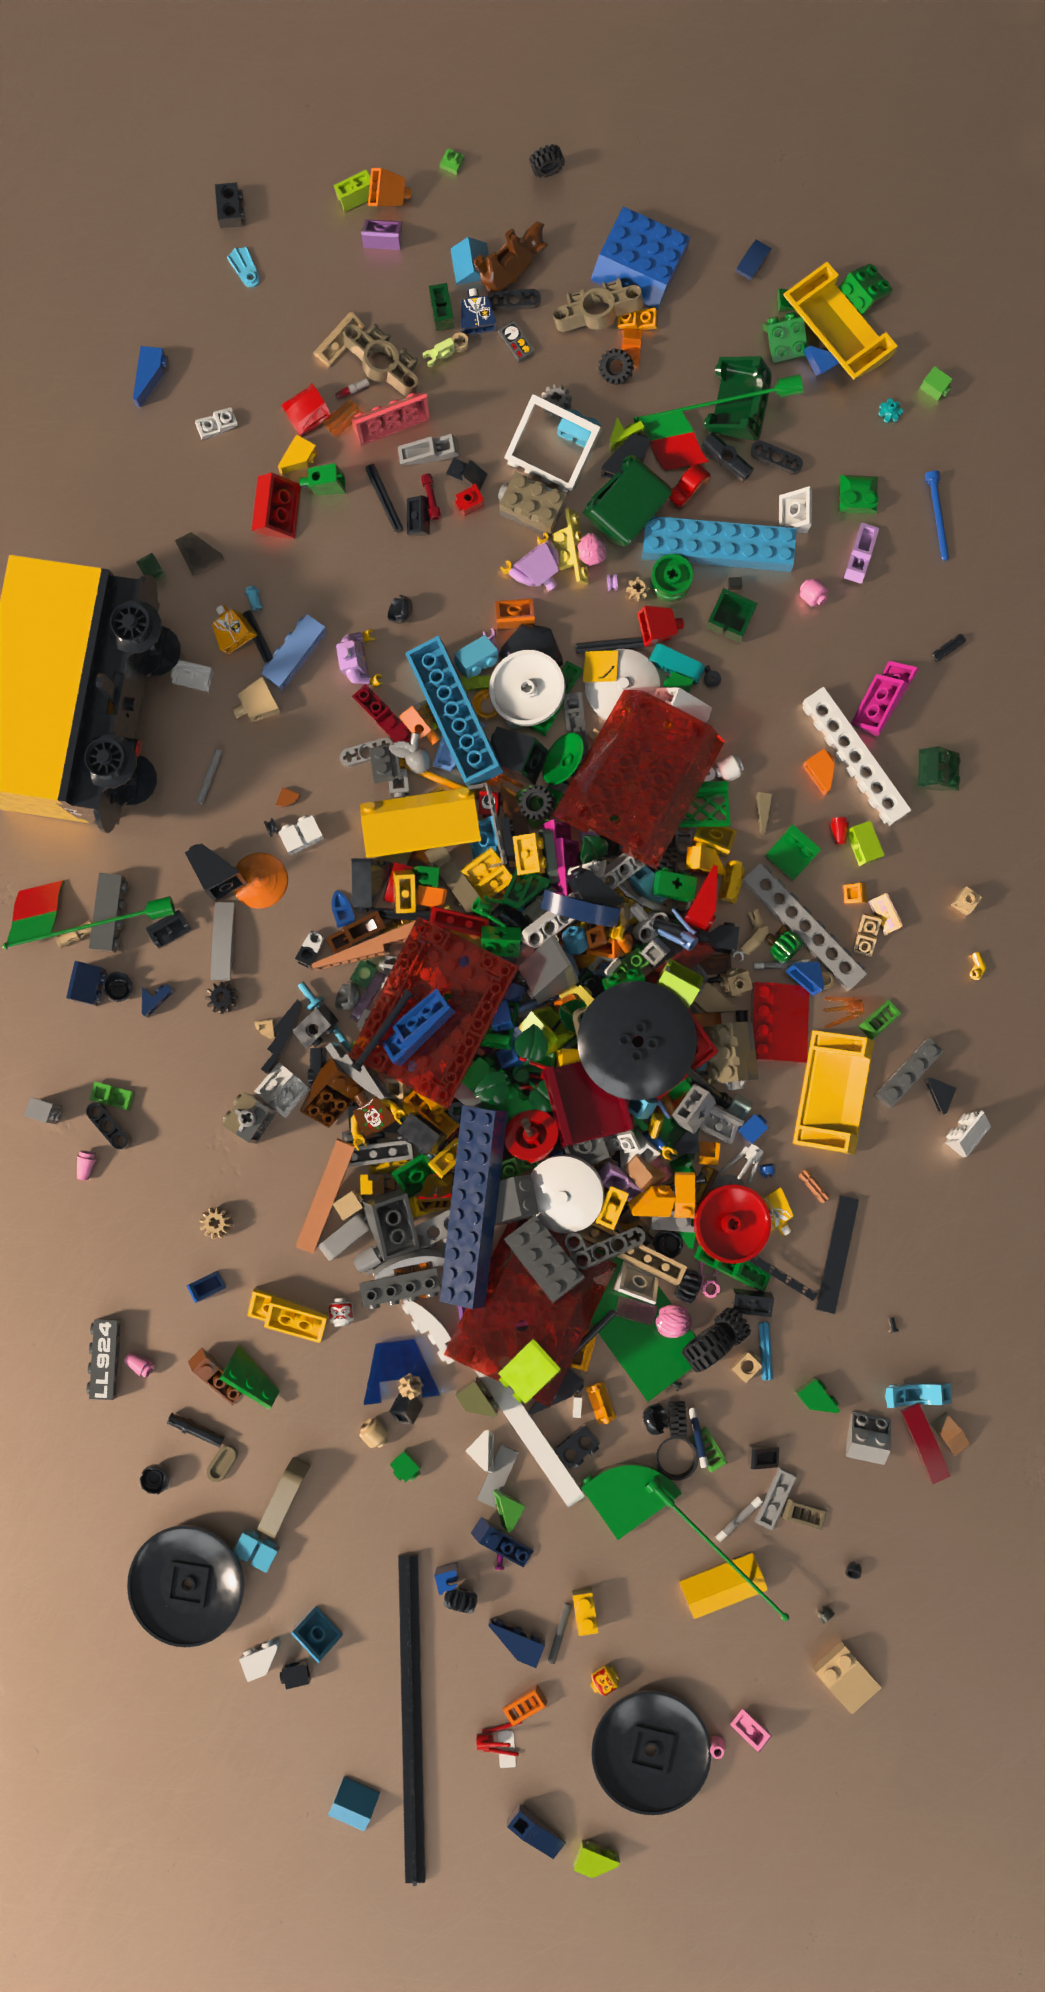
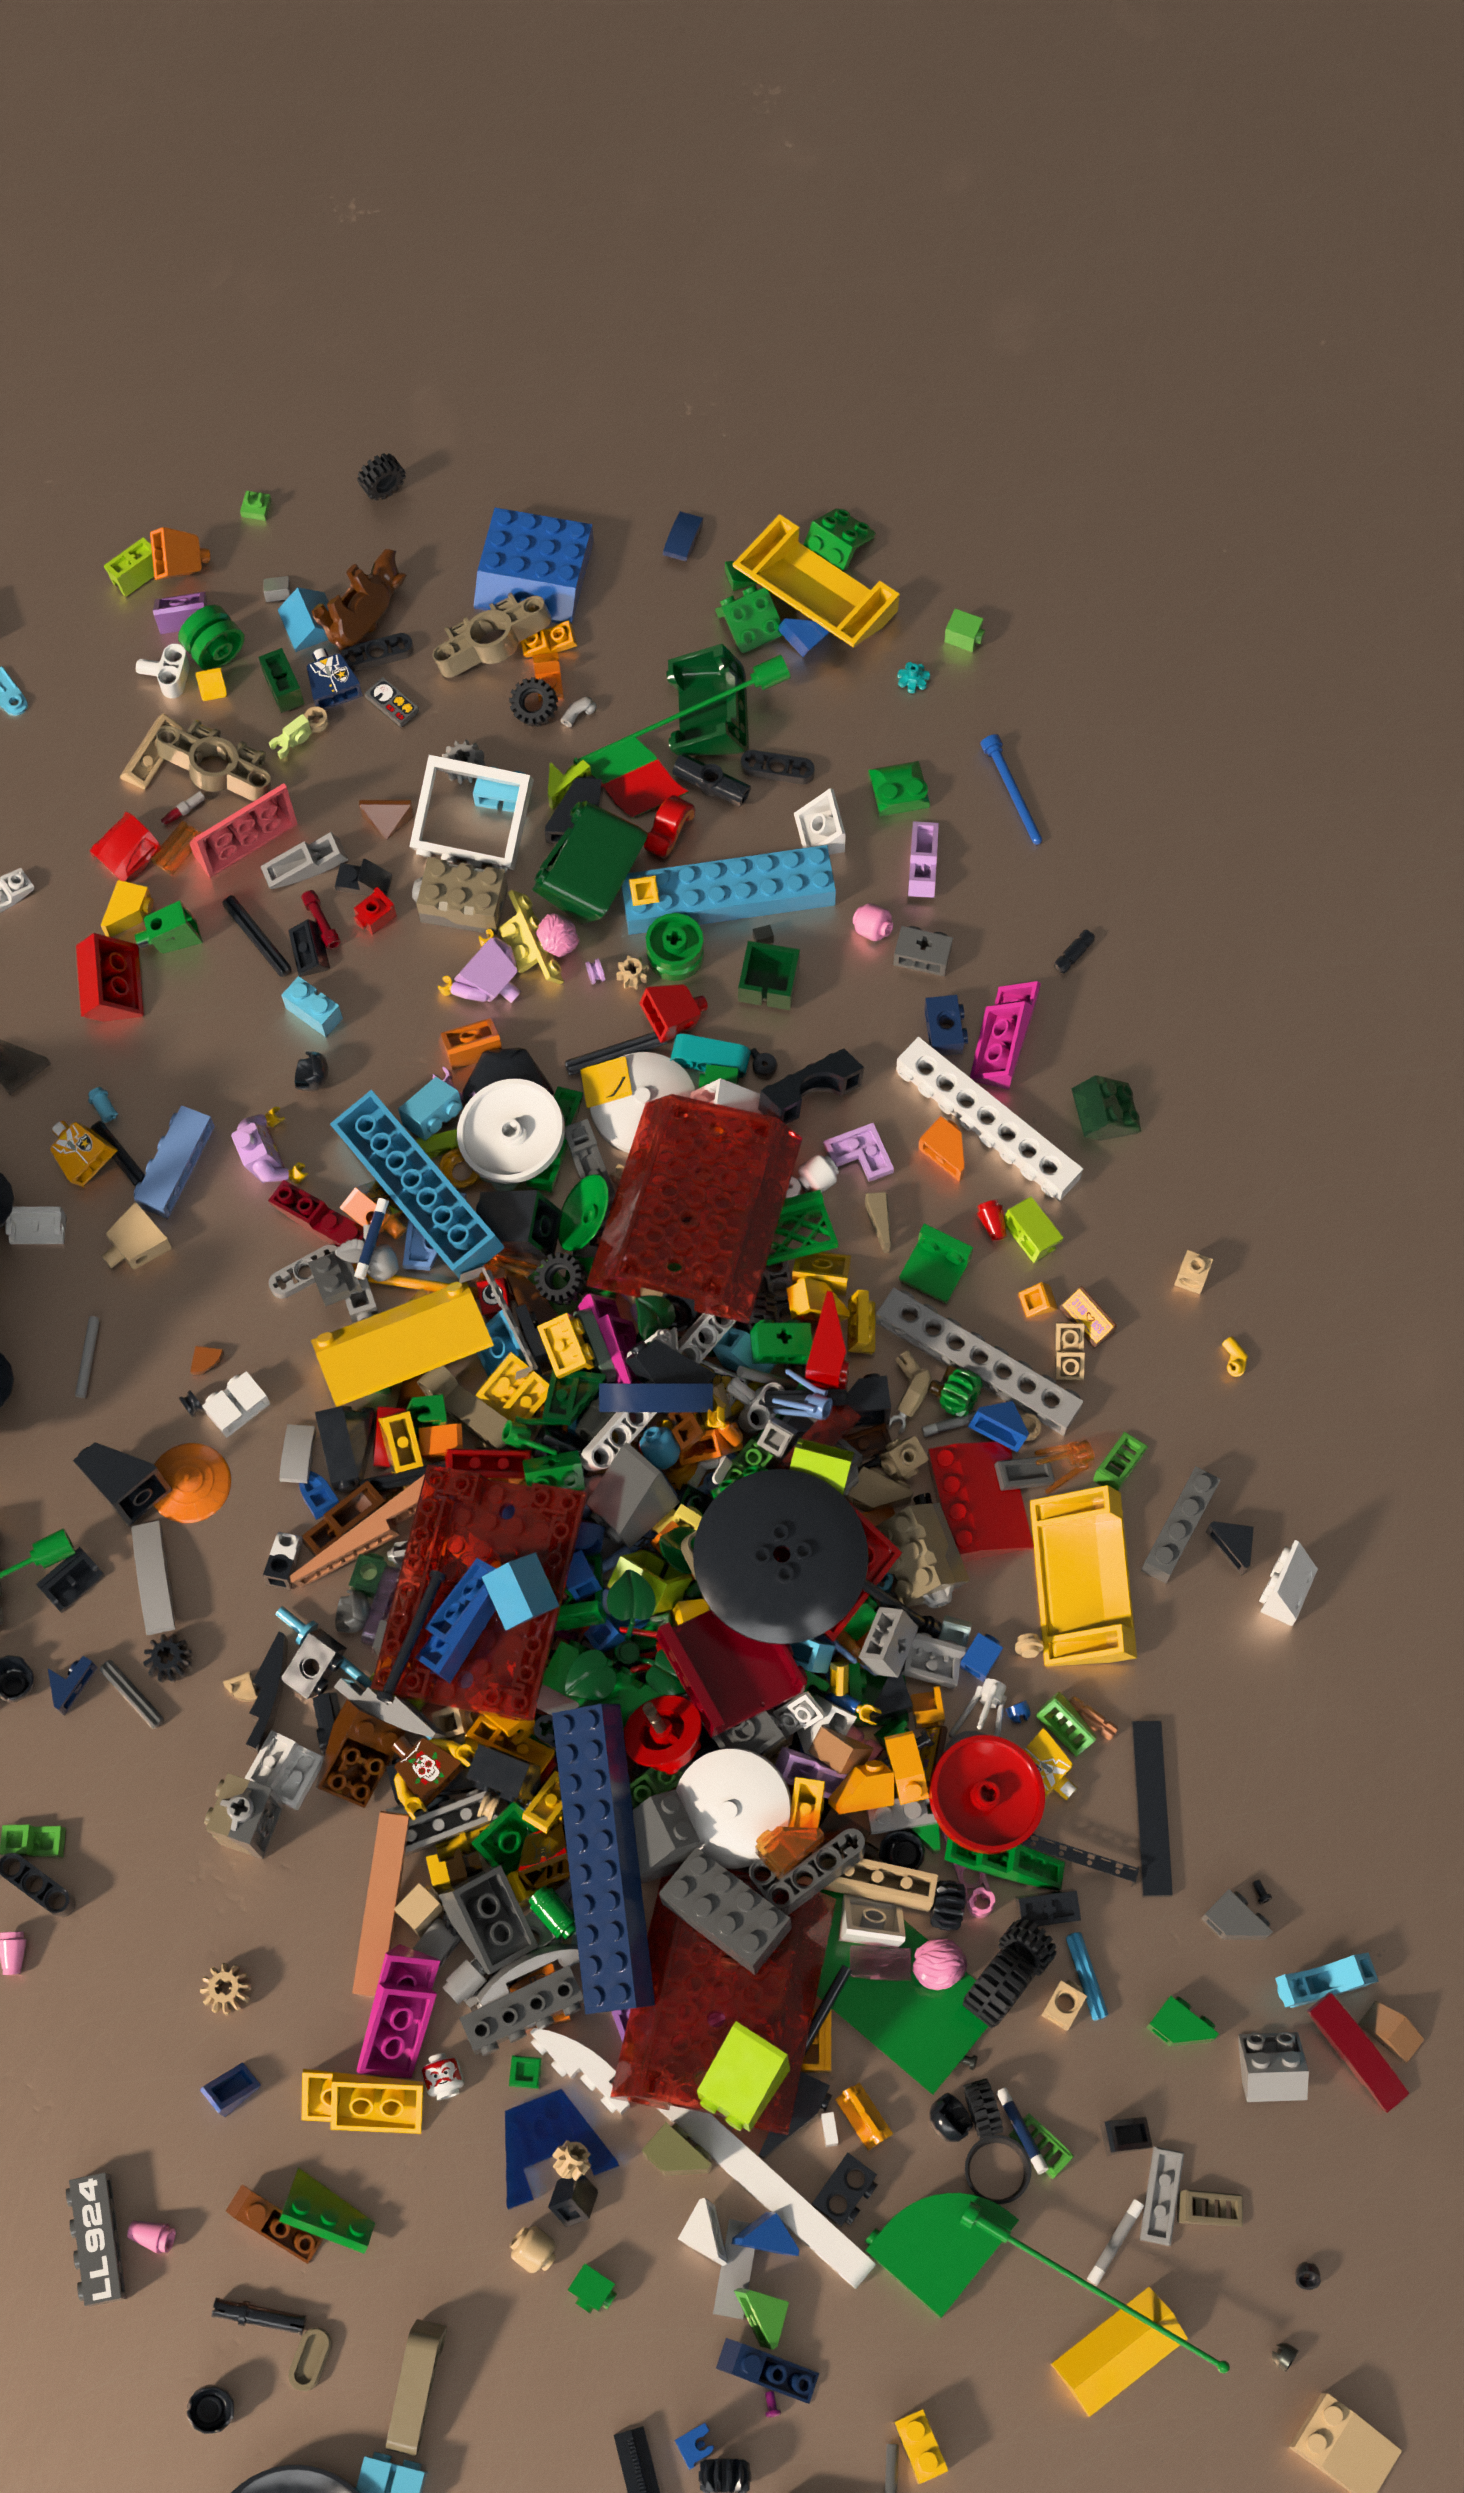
camera: 15 degrees left, 15 degrees down
none -> dark grey axle [100,1660,164,1729]
none -> white beam [136,644,190,698]
none -> green wheel [178,604,245,670]
none -> yellow slope [196,668,227,701]
none -> light grey slope [263,576,291,602]
none -> light grey slope [279,1424,316,1483]
none -> medium azure piece [281,976,343,1037]
none -> dark blue bar [354,1198,389,1279]
none -> dark pink slope [357,1944,440,2078]
none -> slope [359,800,414,840]
none -> tan bush [477,1791,500,1821]
none -> dark azure slope [482,1552,559,1631]
none -> green tile [509,2055,542,2089]
none -> green head [528,1885,576,1940]
none -> light grey arm [561,697,597,727]
none -> yellow slope [629,875,659,906]
none -> blue slope [731,2212,799,2256]
none -> clear orange slope [755,1826,824,1880]
none -> black arch [758,1048,864,1129]
none -> lavender plate [823,1123,894,1182]
none -> dark grey brick [893,926,953,977]
none -> dark blue brick [924,995,968,1056]
none -> dark grey tile [994,1455,1055,1491]
none -> tan plate [1015,1633,1044,1658]
none -> bright green slope [1036,1691,1097,1757]
none -> dark grey slope [1201,1889,1273,1940]

